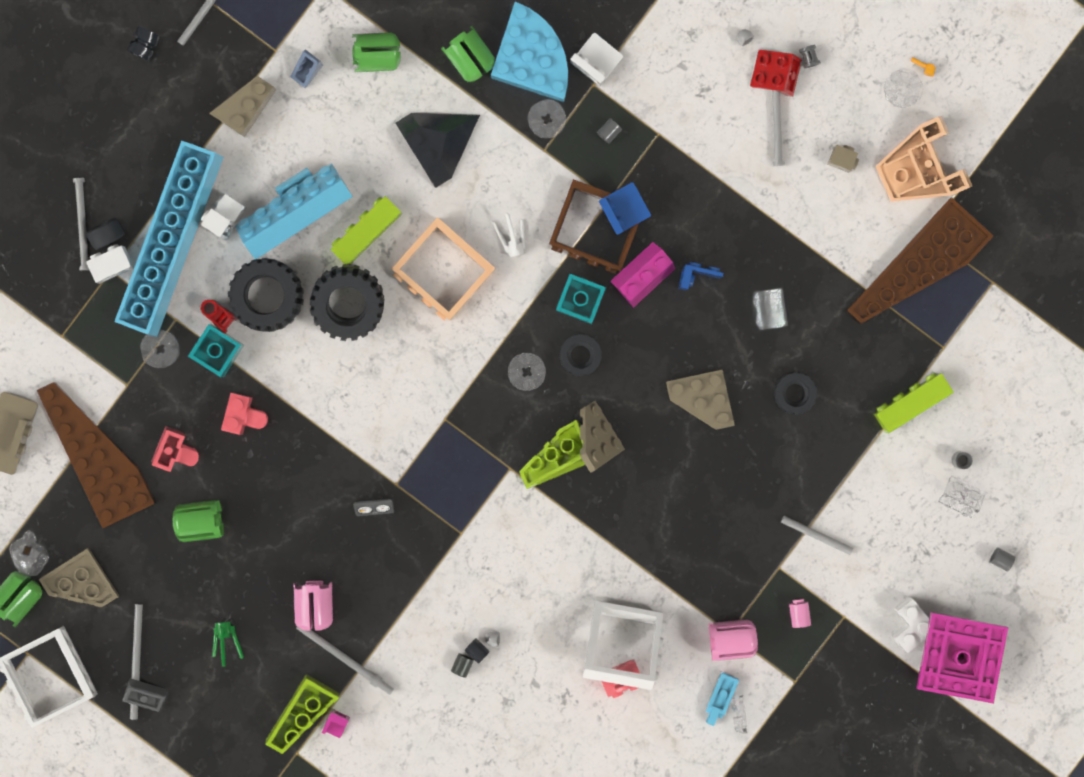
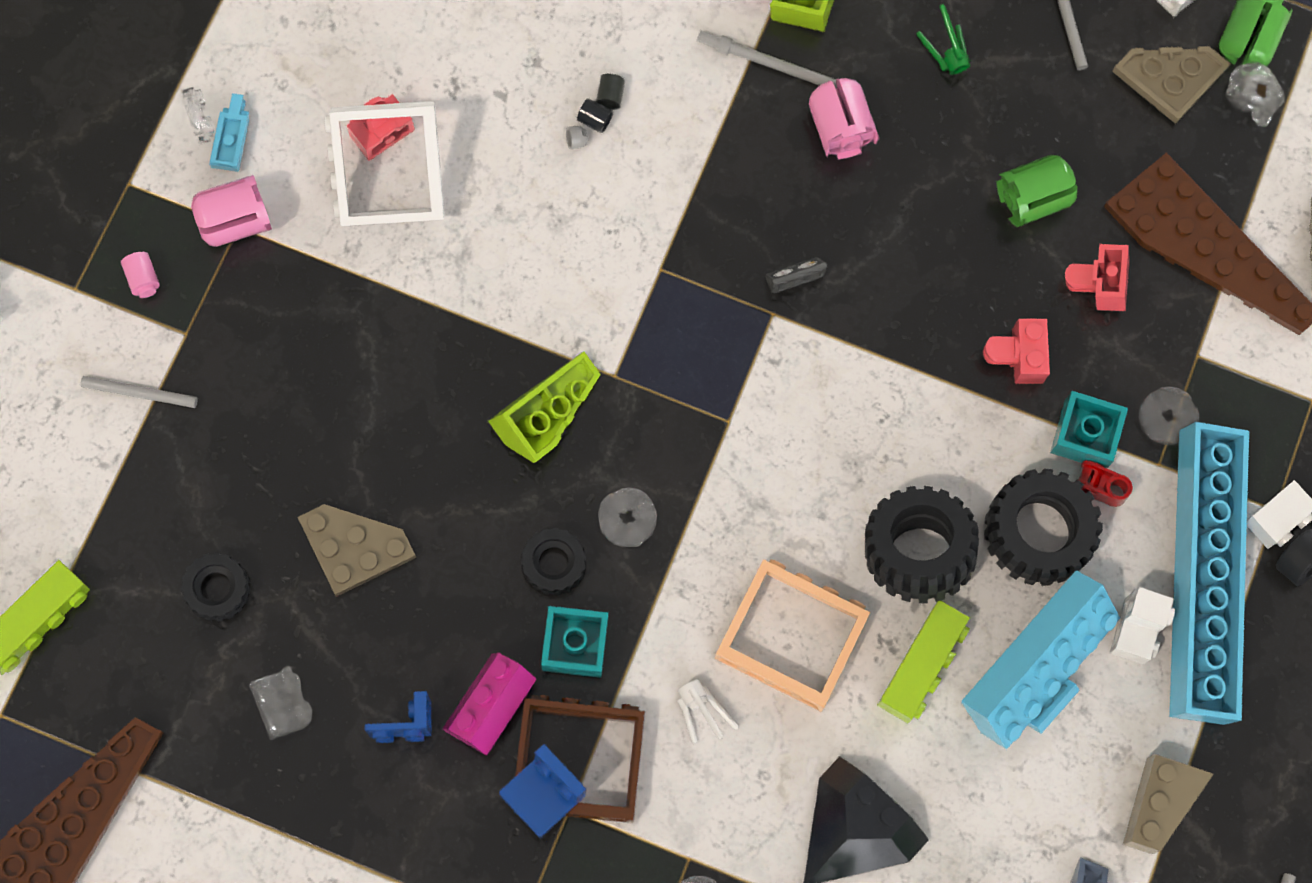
camera: 155 degrees right, 15 degrees down
dark tan plate [580,401,625,473] -> none

